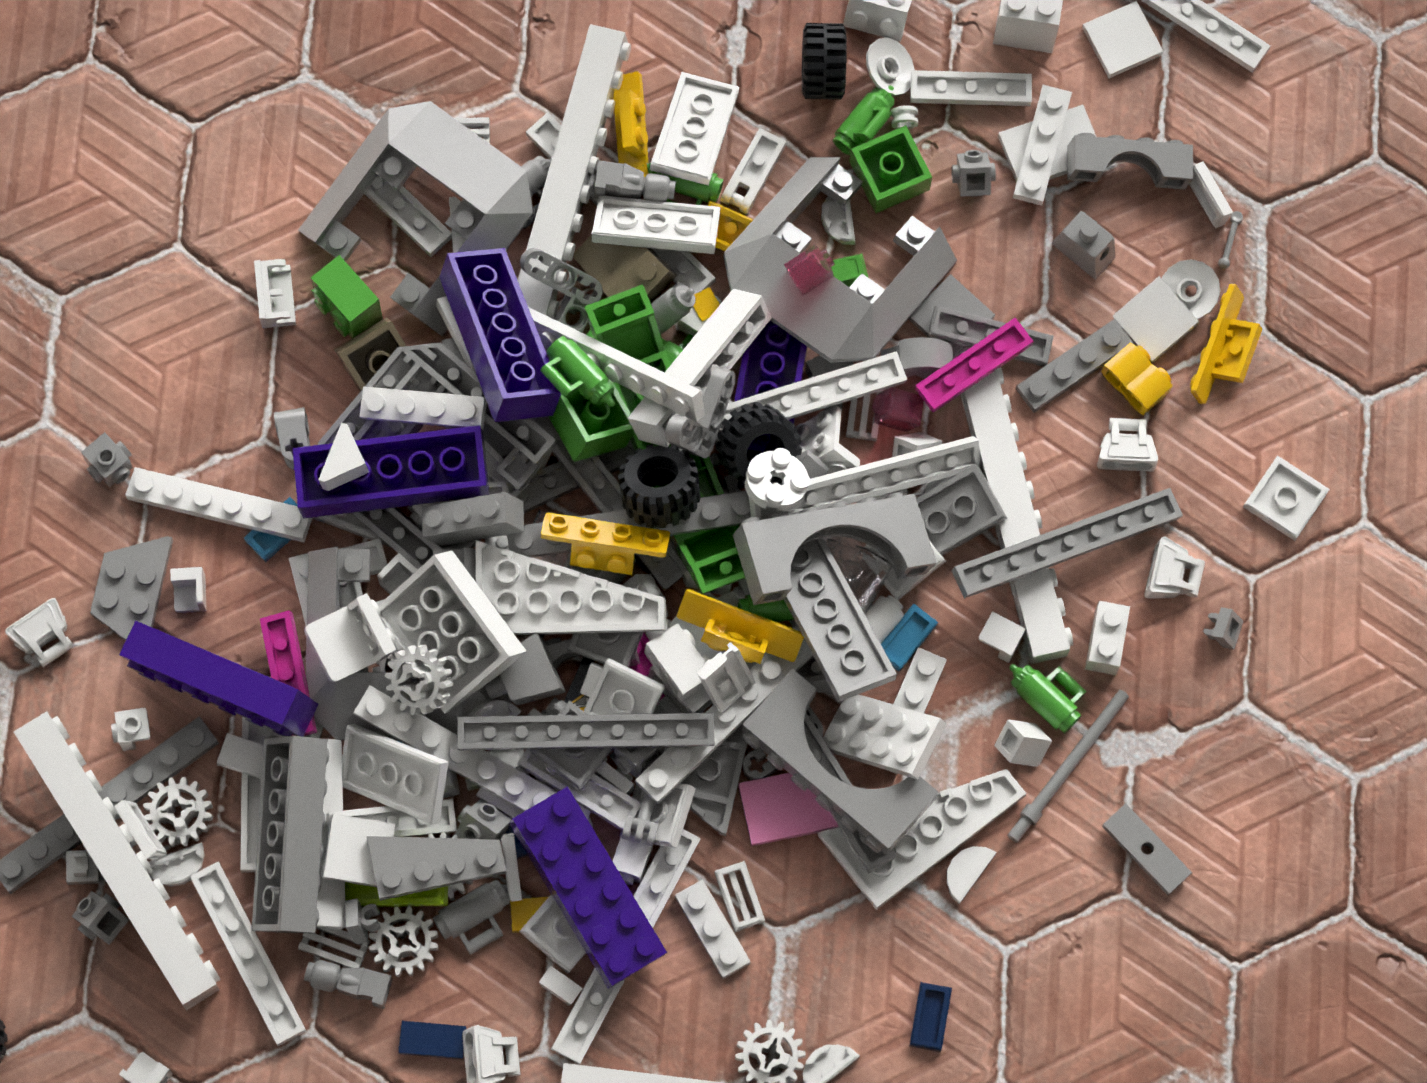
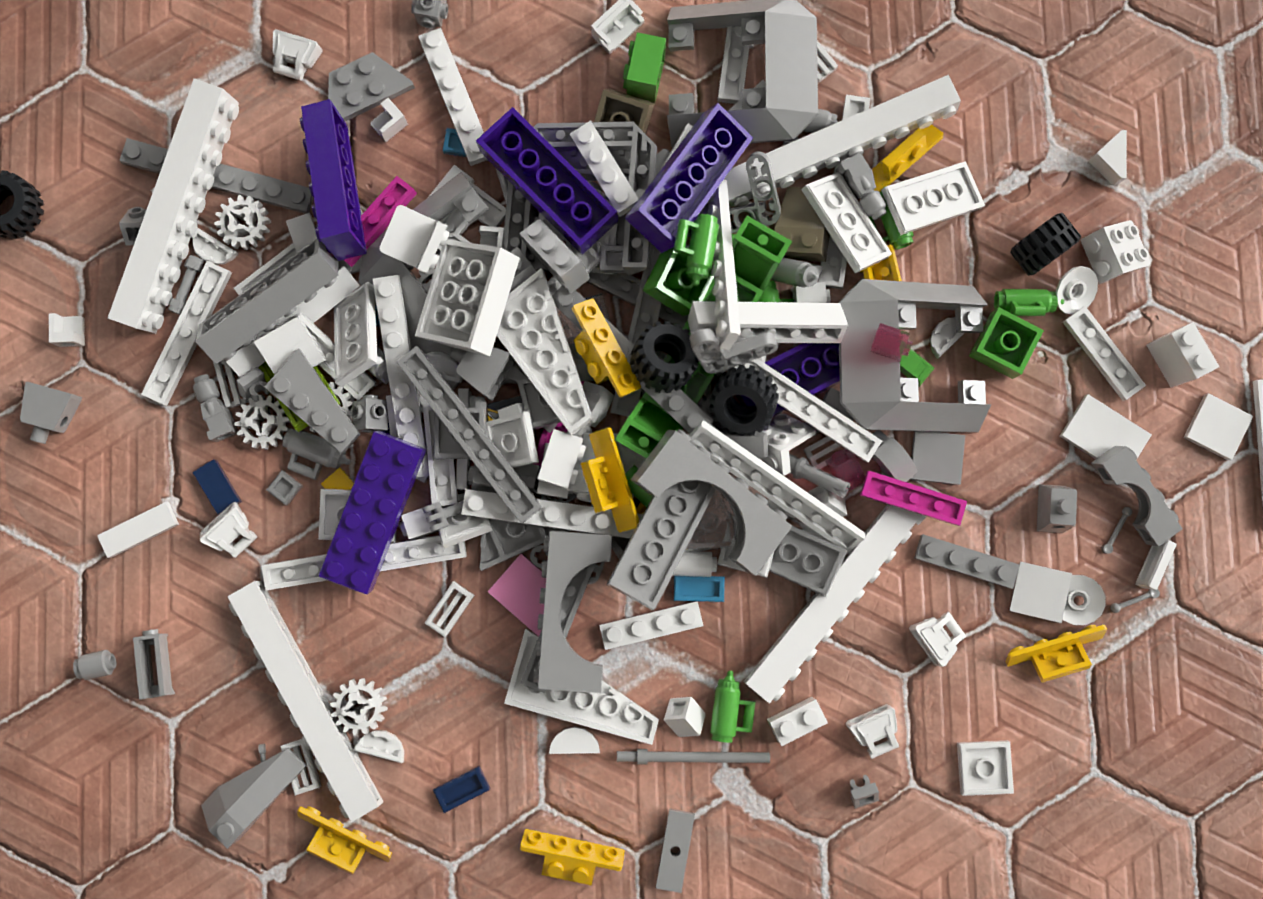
camera: 55 degrees right, 10 degrees up
white bracket [111,708,151,751] -> none
white tile [114,800,167,861] -> none
light grey piece [274,407,310,470] -> none
white slope [318,422,369,491] -> none
white gear [385,645,453,715] -> none
white tile [501,833,522,902] -> none
white piece [539,966,583,1006] -> none
white plate [675,879,751,979] -> none
yellow sticker [693,287,720,321] -> none
white plate [697,642,756,713] -> none
white plate [720,128,786,215] -> none
white plate [745,448,810,511] -> none
white plate [823,694,947,779] -> none
white bush [891,106,918,129] -> none
light grey tile [928,305,1054,367] -> none
light grey brick [951,150,996,196] -> none
light grey plate [951,488,1183,599] -> none
white panel [979,611,1026,663] -> none
white plate [1013,85,1072,206] -> none
yellow brick [1101,342,1173,416] -> none
none -> light grey bar [168,255,204,315]
none -> light grey tile [266,470,303,506]
none -> yellow bracket [520,829,625,886]
none -> light grey pin [789,454,850,498]
none -> light grey hinge [1101,507,1132,554]

